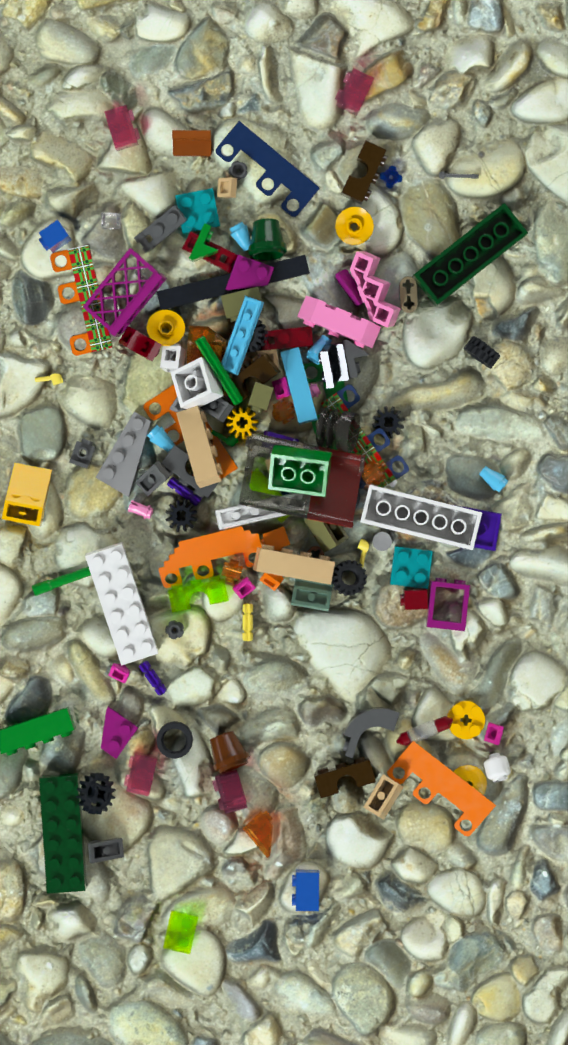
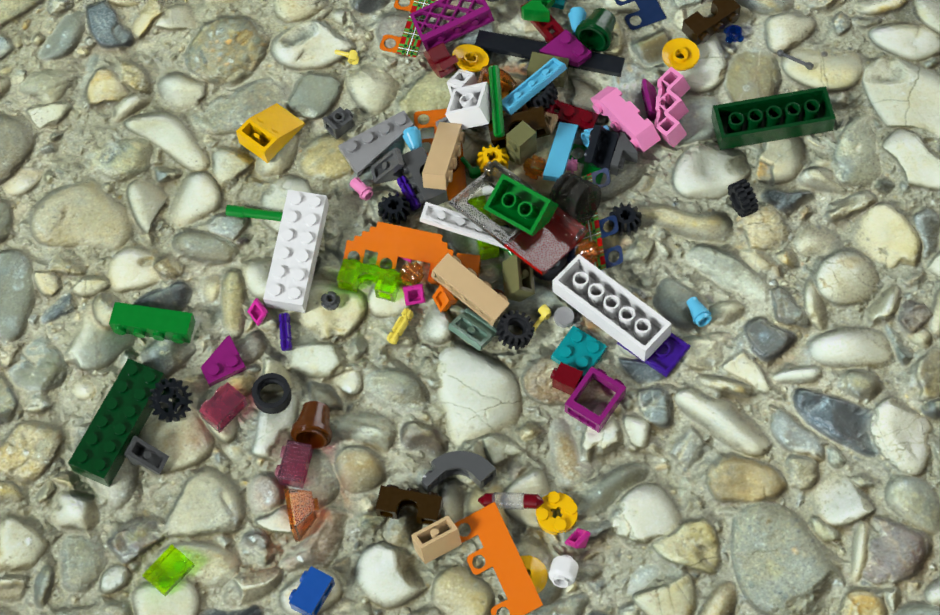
camera: 30 degrees right, 25 degrees down
dark grey slope [199,398,234,422] -> none
dark pink slope [272,377,291,400] -> none
dark tan beam [399,276,418,313] -> none

